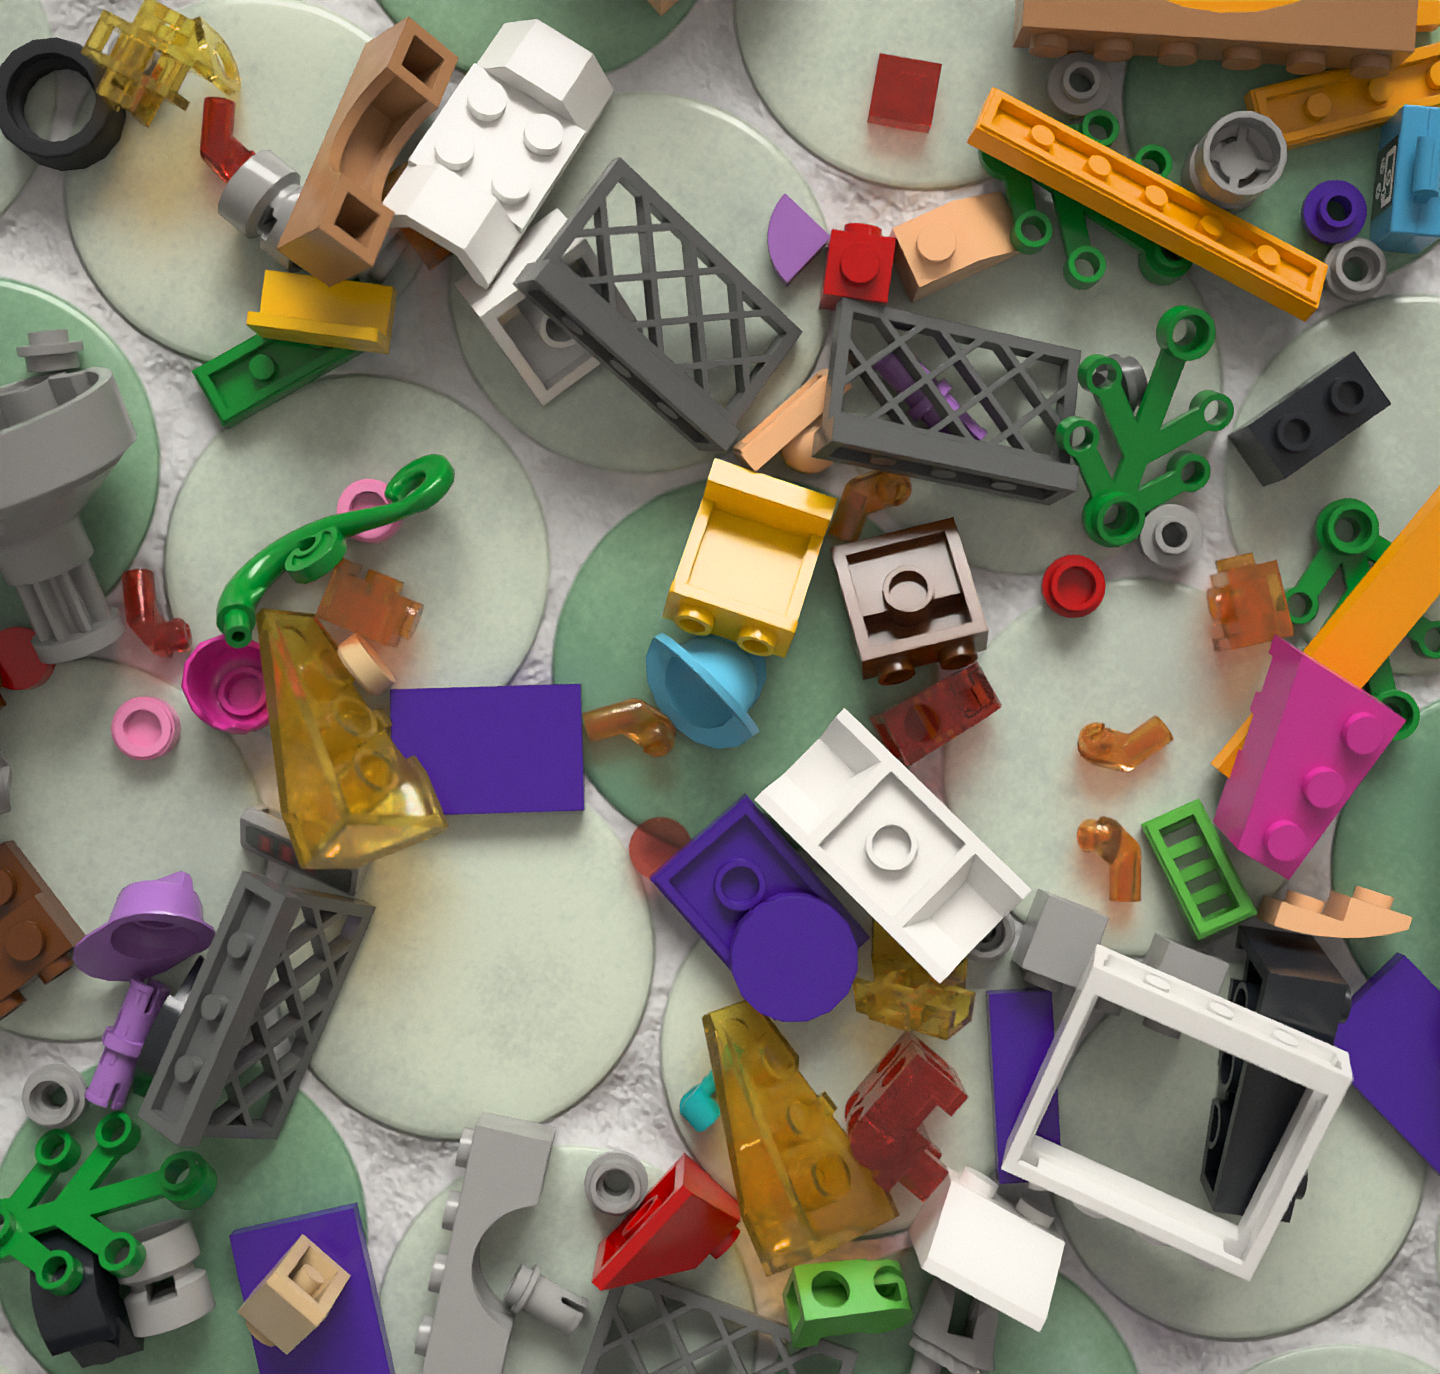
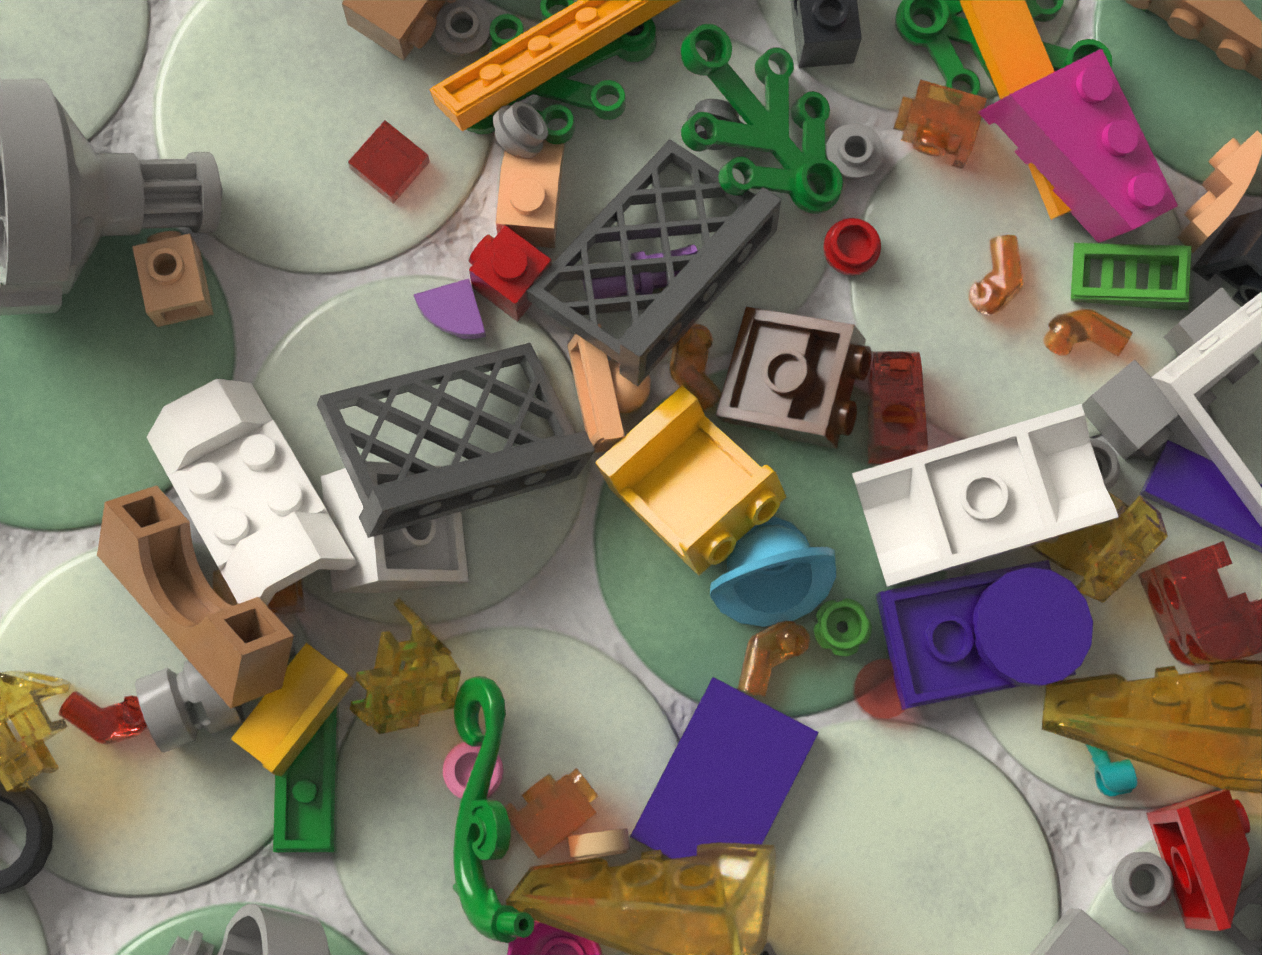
camera: 65 degrees left, 10 degrees down
none -> clear yellow piece [349,597,461,734]
none -> light grey plate [493,101,548,158]
none -> bright green plate [813,598,872,656]

